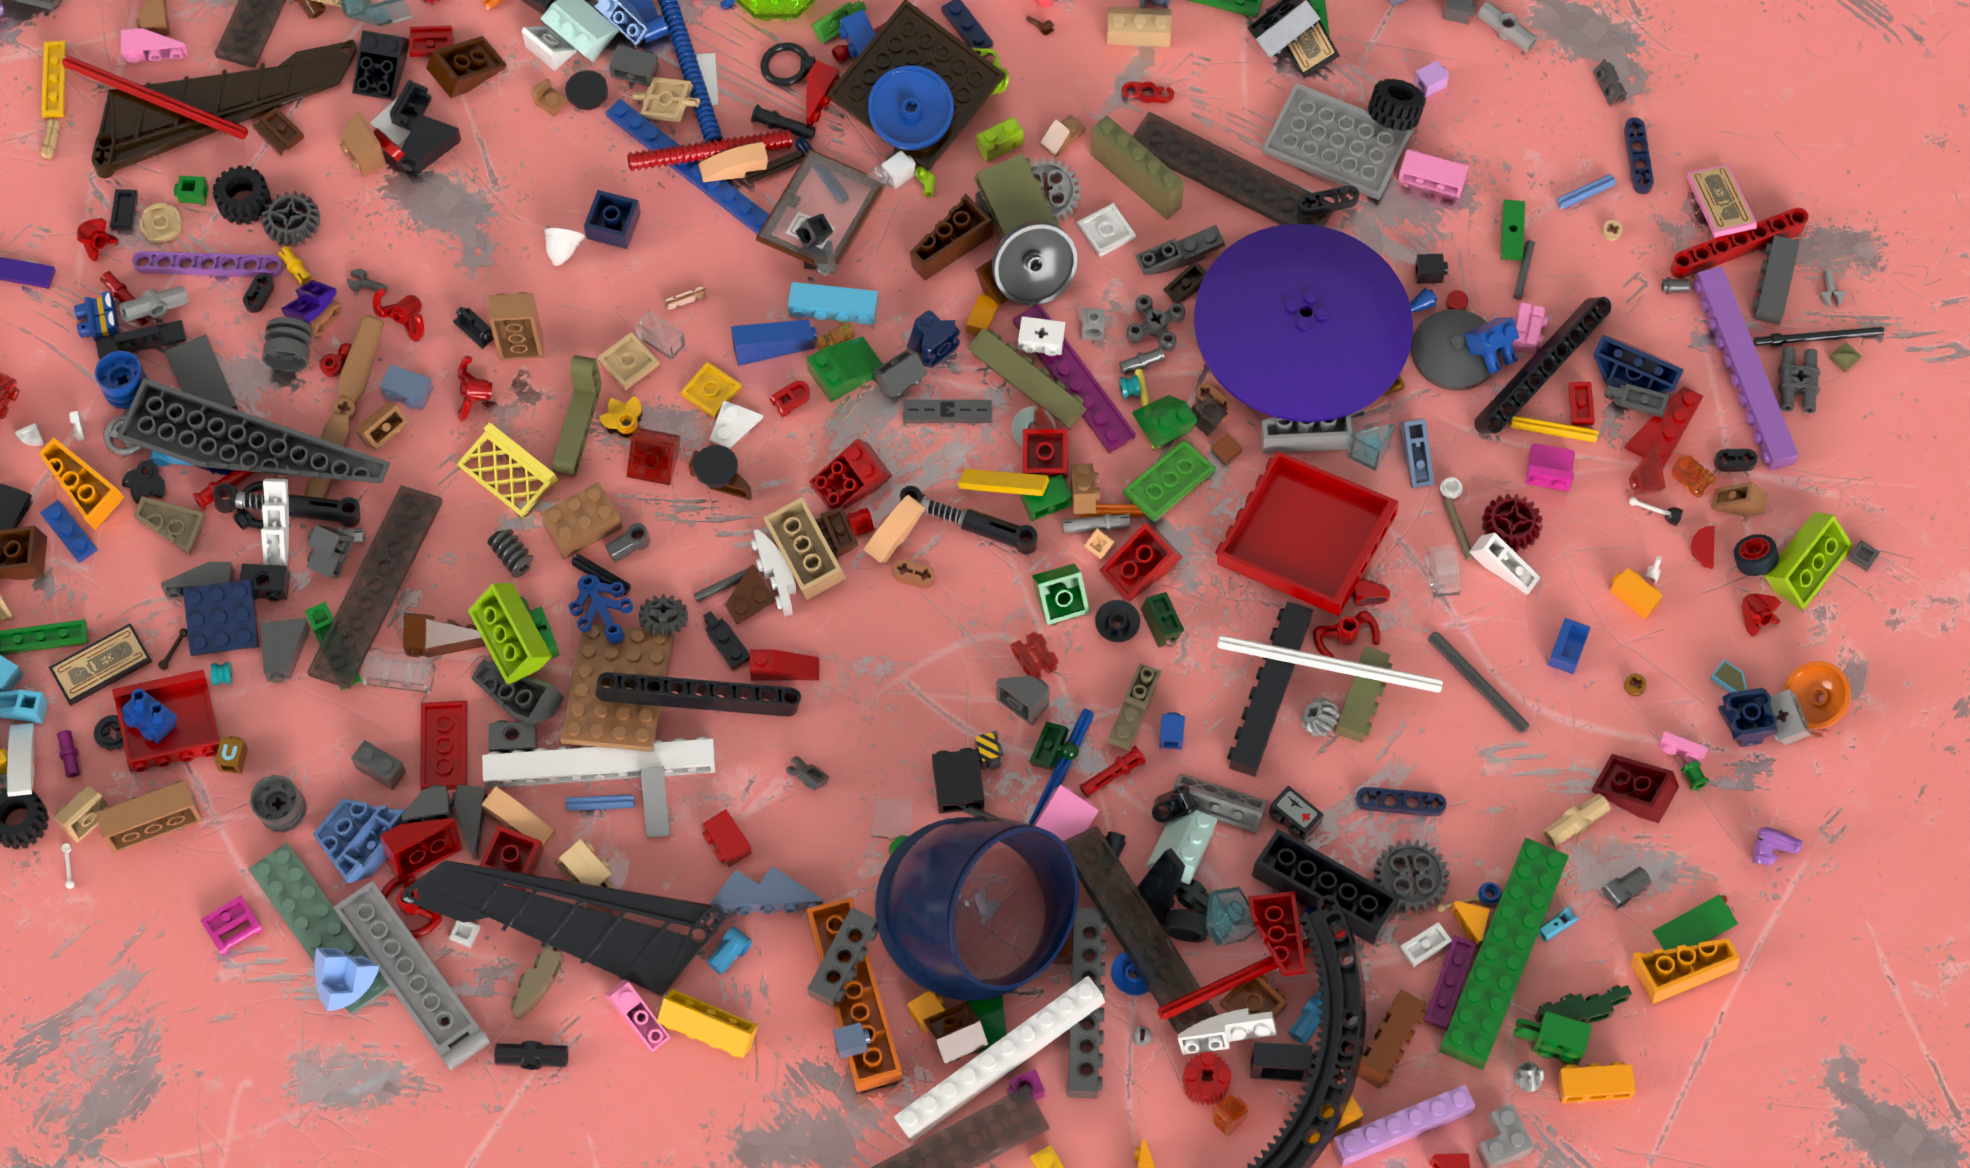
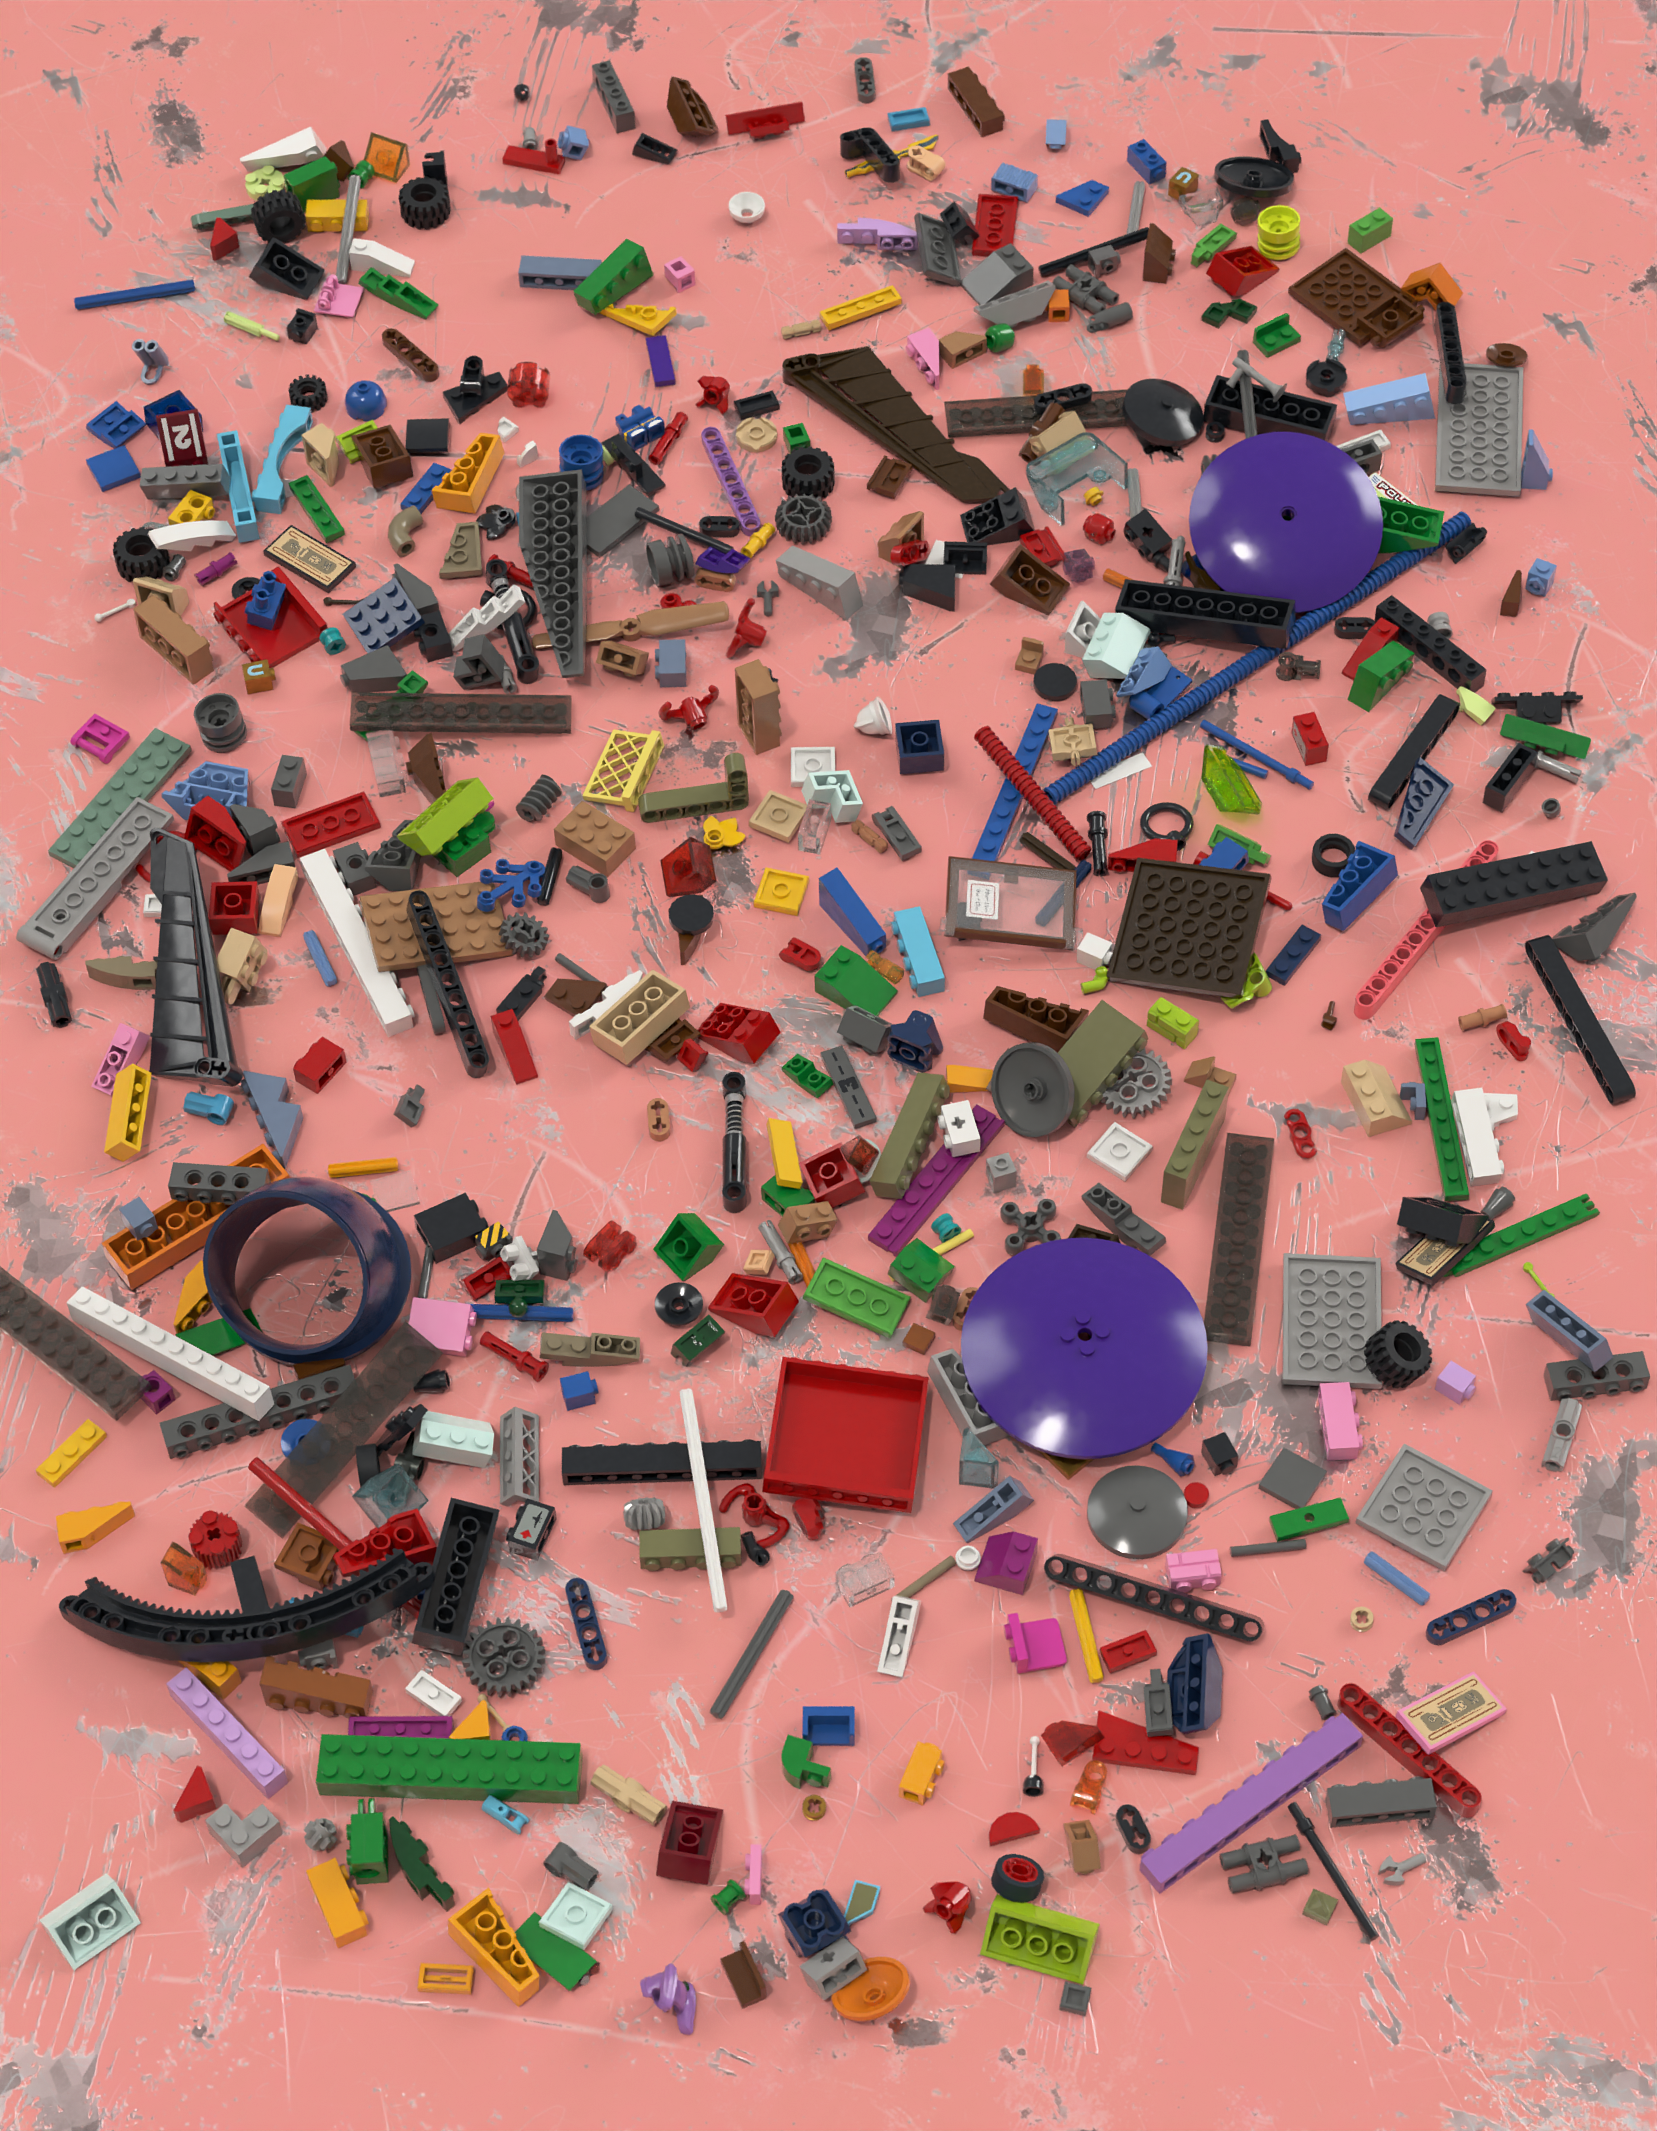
camera: 70 degrees right, 10 degrees down
red axle [62,55,248,140] -> none
light grey piece [119,286,188,322] -> none
light blue brick [314,948,379,1011] -> none
light grey tile [640,766,670,838] -> none
light nougat slope [698,142,768,182] -> none
white wing [708,401,764,449] -> none
black brick [795,213,834,250] -> none
light nougat slope [864,495,926,563] -> none
blue dish [868,66,954,150] -> none
reddish brown slope [923,1001,988,1064] -> none
flat silver pin [1119,347,1165,375] -> none
light grey hinge [1132,1026,1152,1047] -> none
black piece [1152,785,1198,823] -> none
white slope [1178,1008,1277,1055] -> none
black beam [1298,185,1359,216] -> none
blue brick [1464,317,1519,373] -> none
dark red gear [1482,493,1543,552] -> none
white hand [1644,556,1662,583] -> none
none -> dark grey pin [163,554,186,581]
none -> light orange axle [328,1157,398,1178]
none -> dark tan cylinder [388,505,423,557]
none -> dark grey beam [416,965,446,1034]
none -> light orange tile [417,1963,474,1995]
none -> red slope [459,1256,512,1301]
none -> white hips [500,1236,539,1281]
none -> light aqua plate [539,1882,613,1950]
none -> black piece [635,507,734,554]
none -> reddish brown panel [720,1941,767,2009]
none -> black arm [741,1531,770,1566]
none -> light grey wedge [776,545,863,620]
none -> green slope [781,1054,833,1098]
none -> green brick [782,1735,831,1789]
none -> white tile [791,747,835,787]
none -> light aqua brick [801,770,863,823]
none -> dark grey plate [872,806,922,861]
none -> magenta slope [974,1531,1038,1595]
none -> clear purple brick [1063,549,1095,582]
none -> dark grey tile [1258,1447,1327,1509]
none -> light grey plate [1356,1444,1493,1571]

